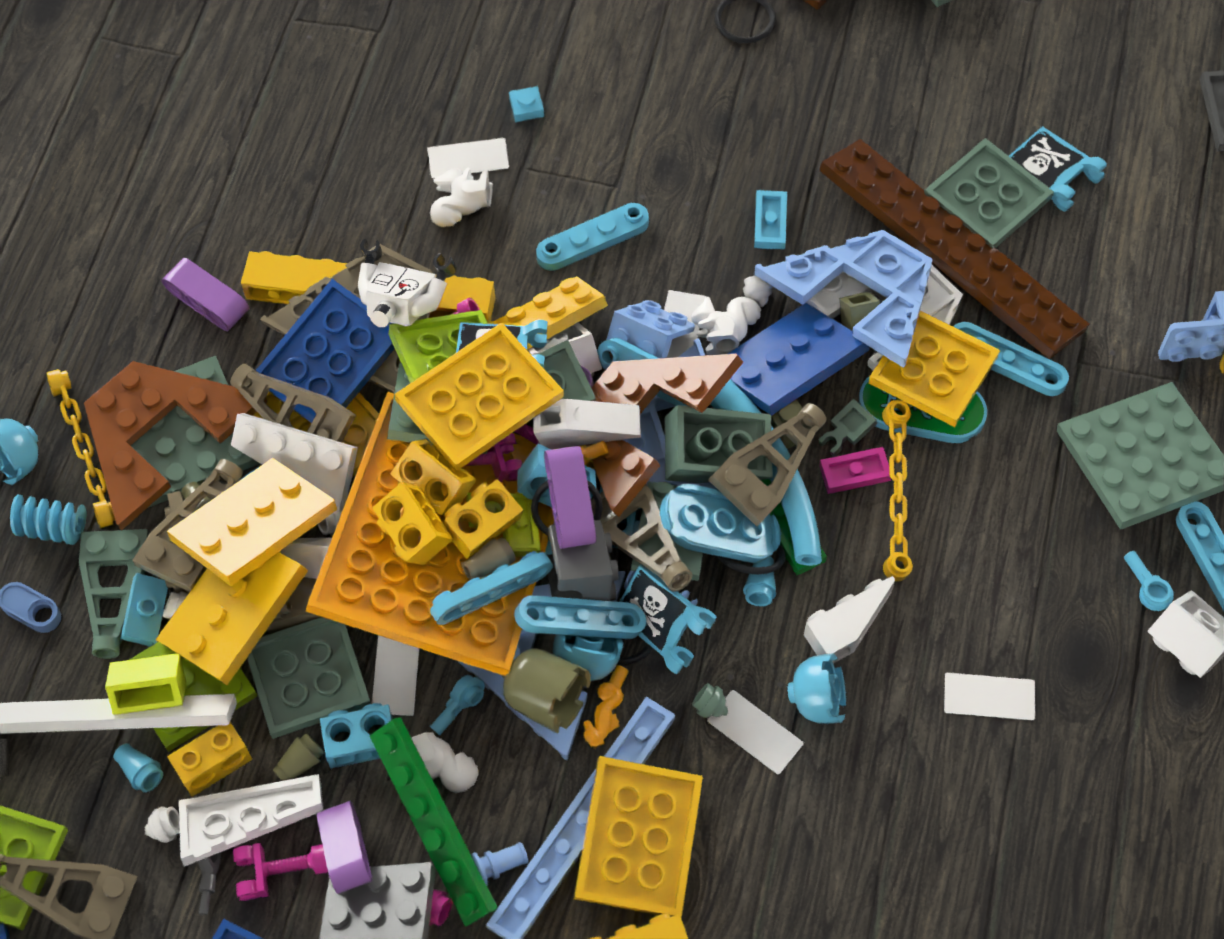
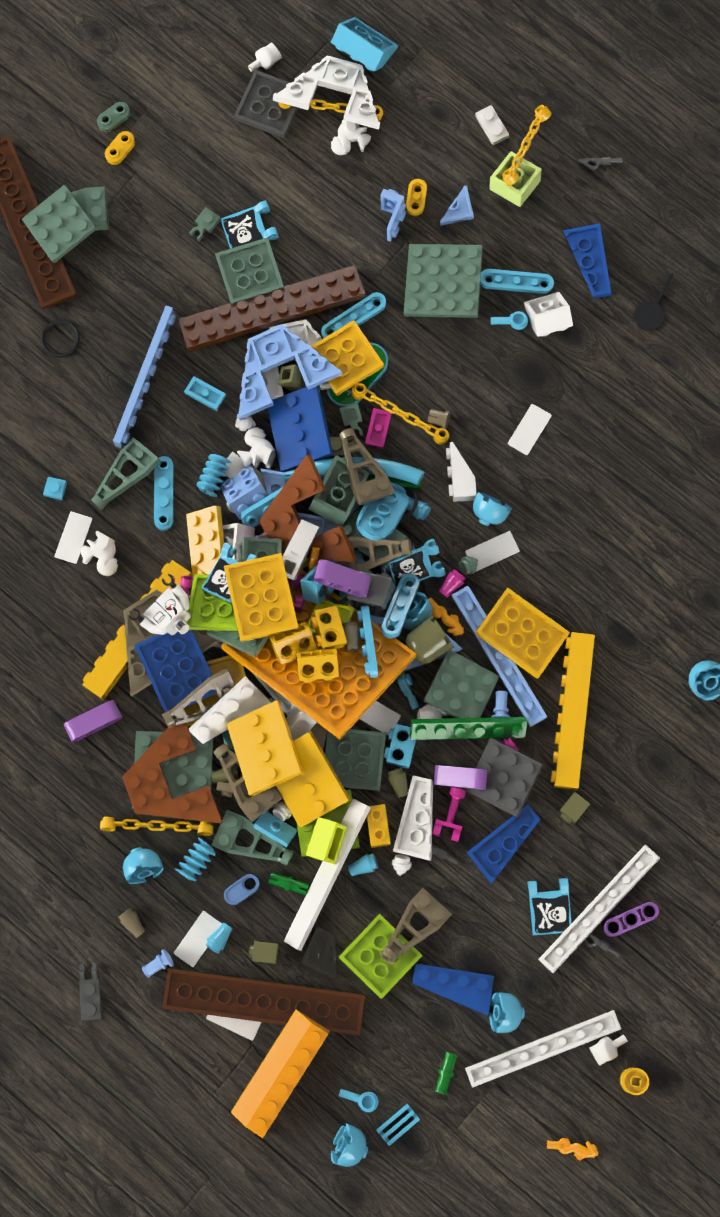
camera: 60 degrees left, 15 degrees up
none -> sand green plate [91,437,161,510]
none -> light blue plate [113,306,176,448]
none -> sand green plate [189,207,221,242]
none -> medium azure piece [196,454,232,497]
none -> green pin [269,872,310,896]
none -> sand green plate [423,650,499,718]
none -> dark tan bush [428,409,451,429]
none -> dark pink cone [439,569,466,598]

